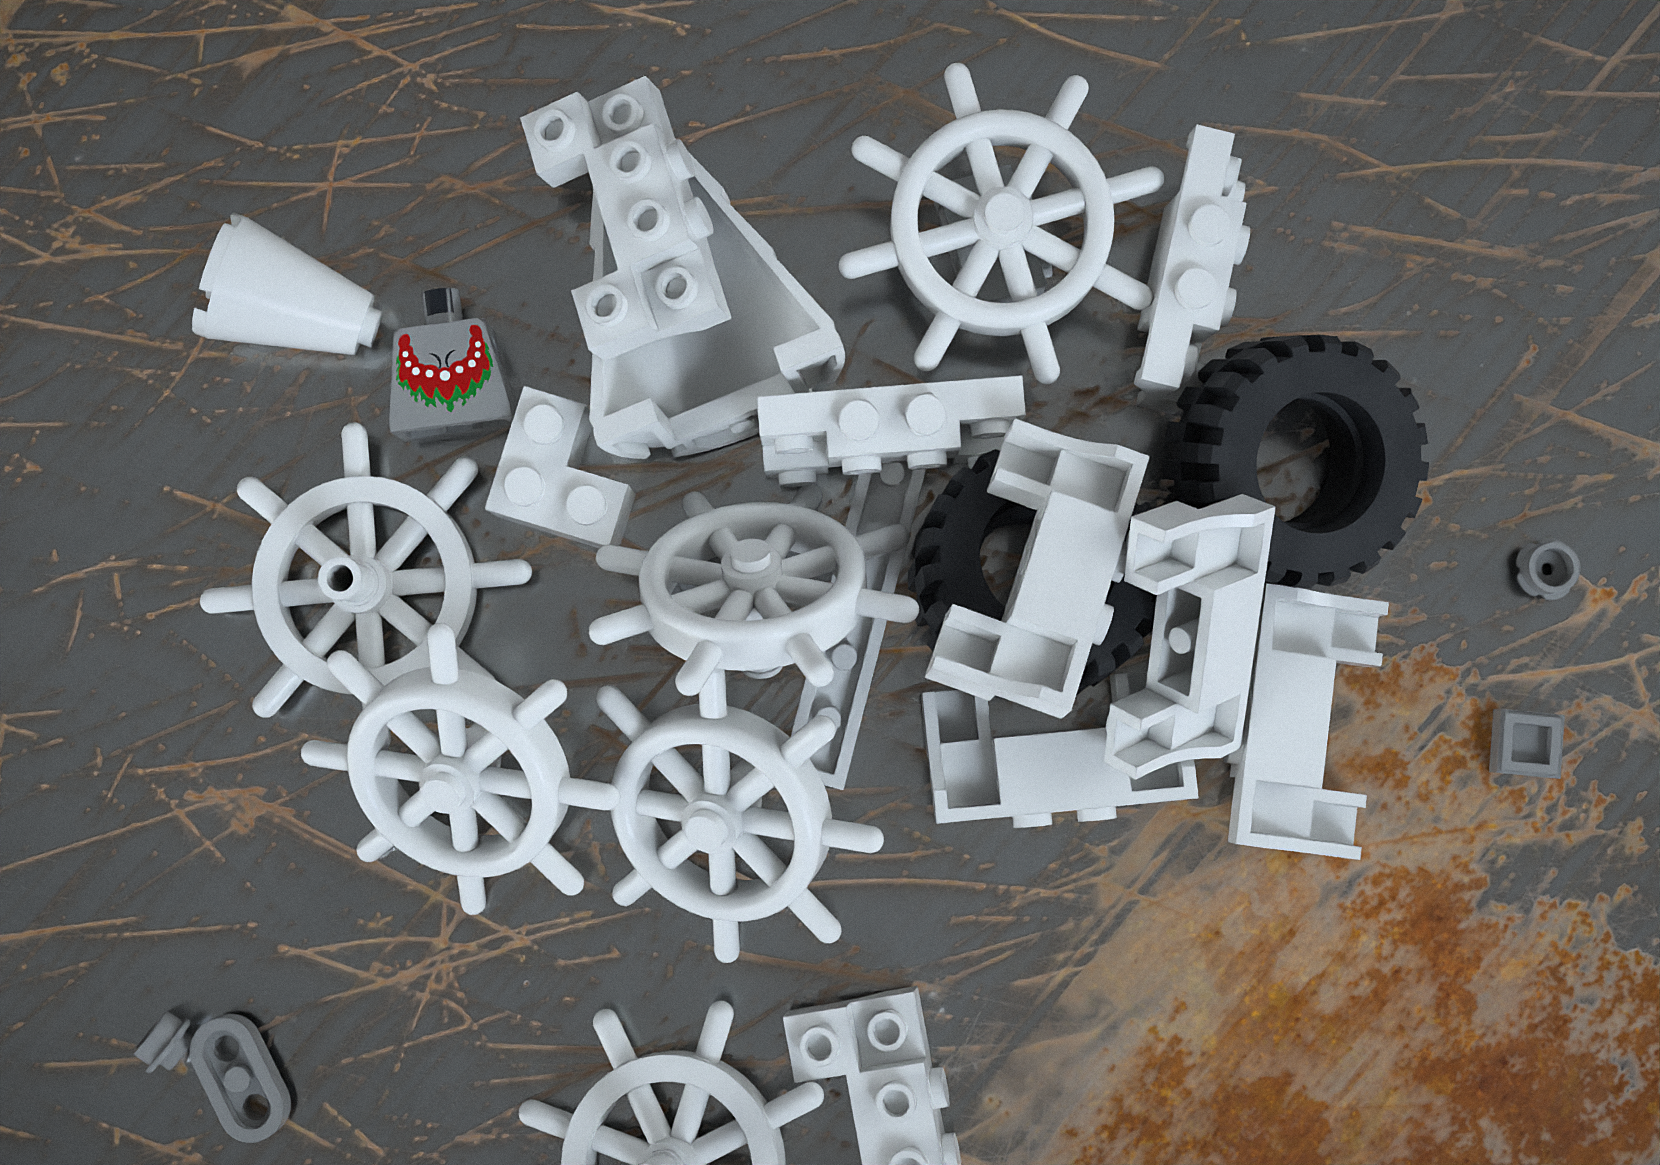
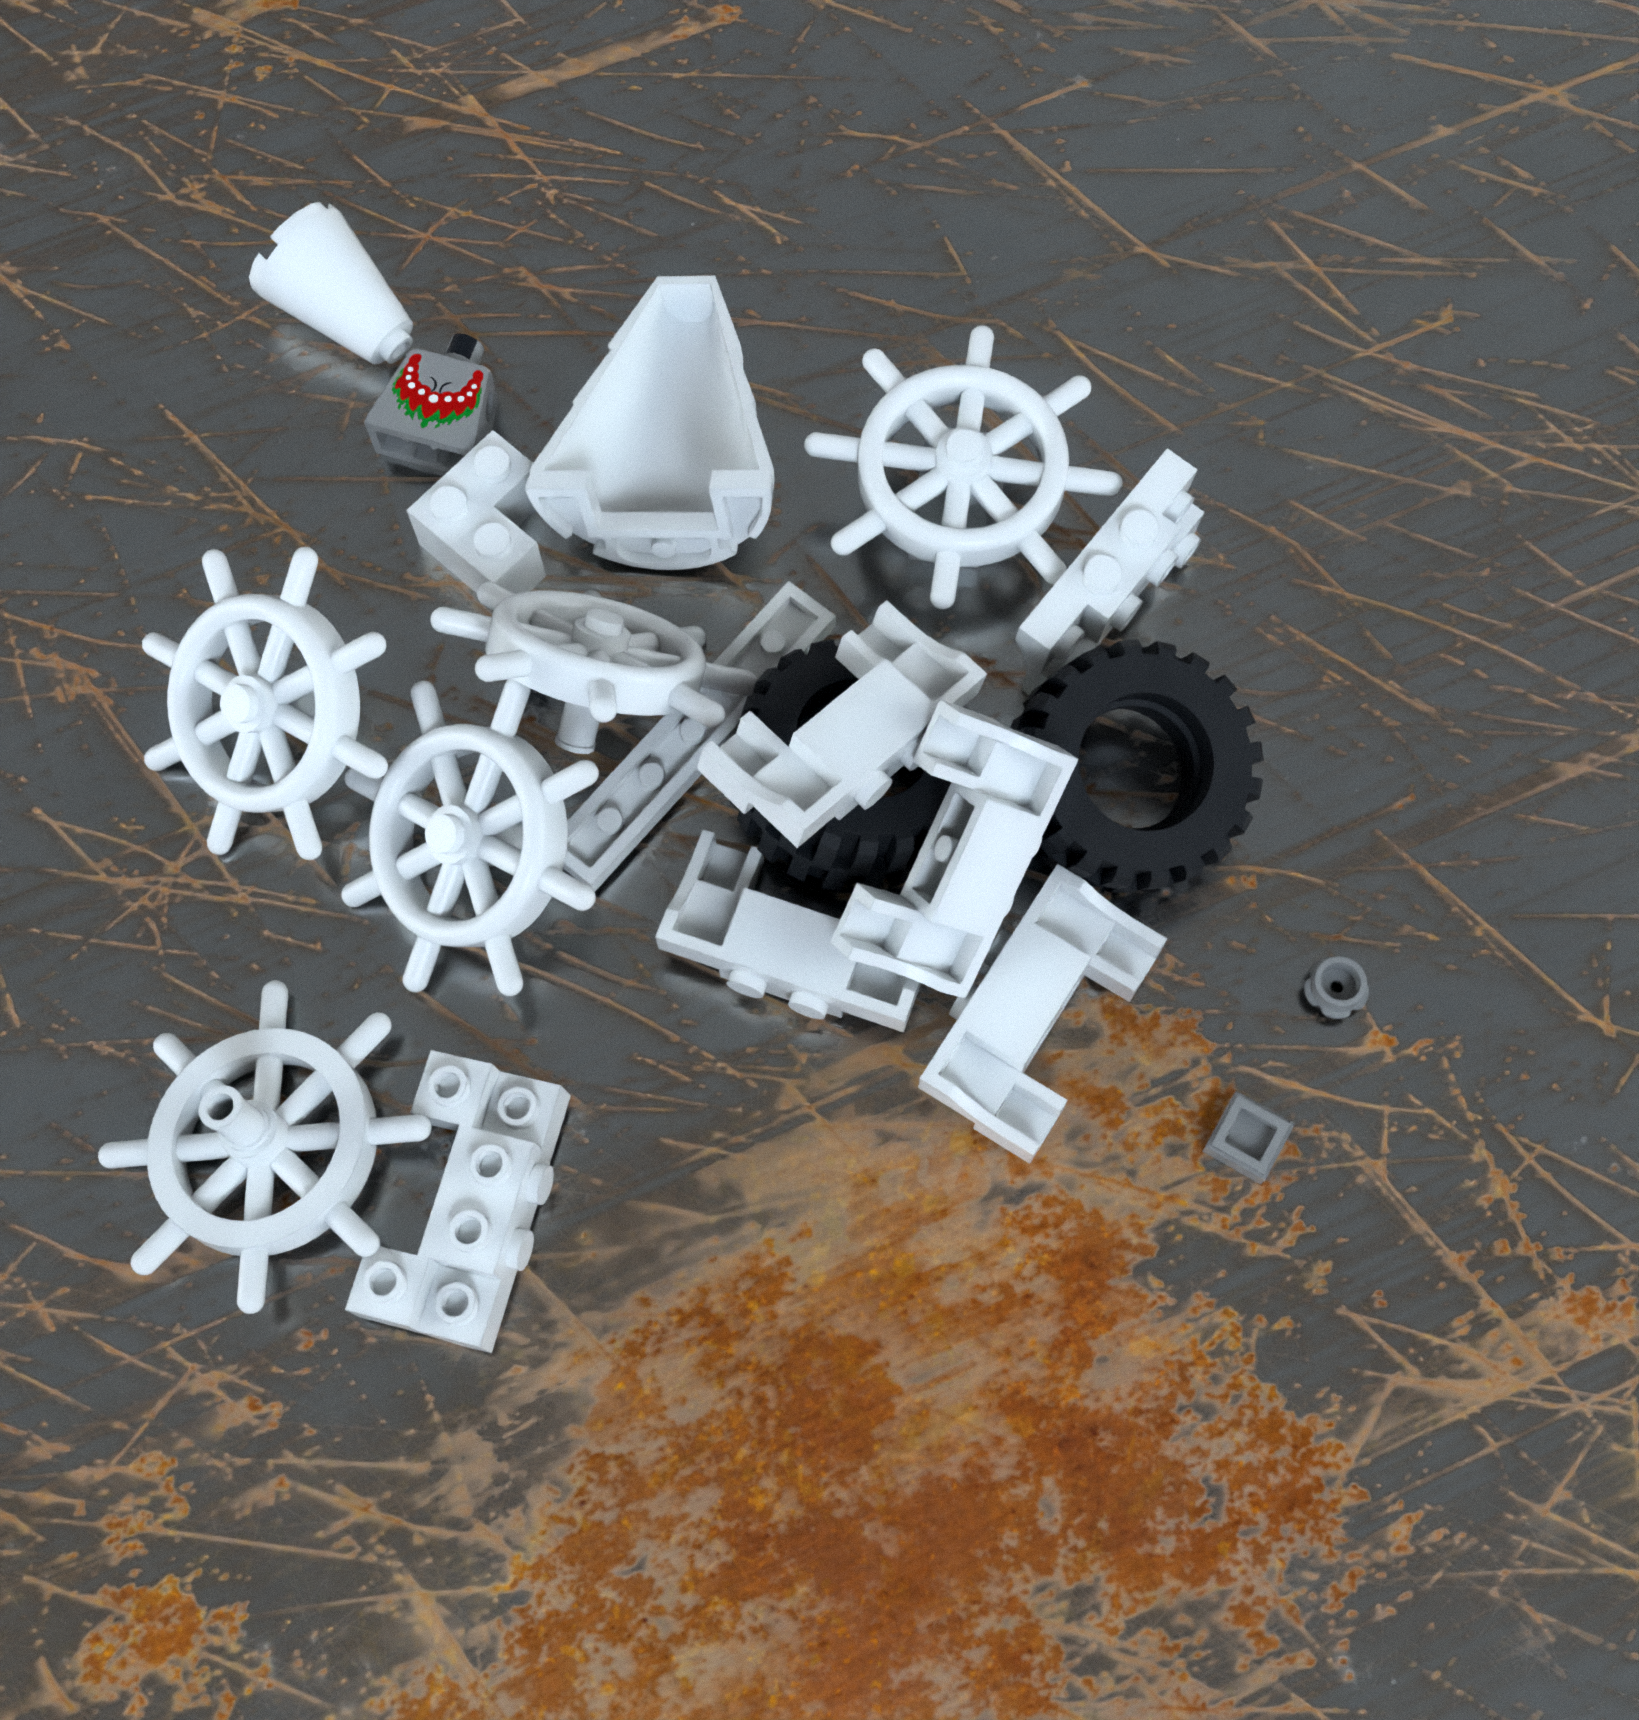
camera: 25 degrees right, 15 degrees down
white piece [200,422,532,747] -> none
white bracket [520,76,732,361] -> none
white bracket [757,375,1026,487] -> none

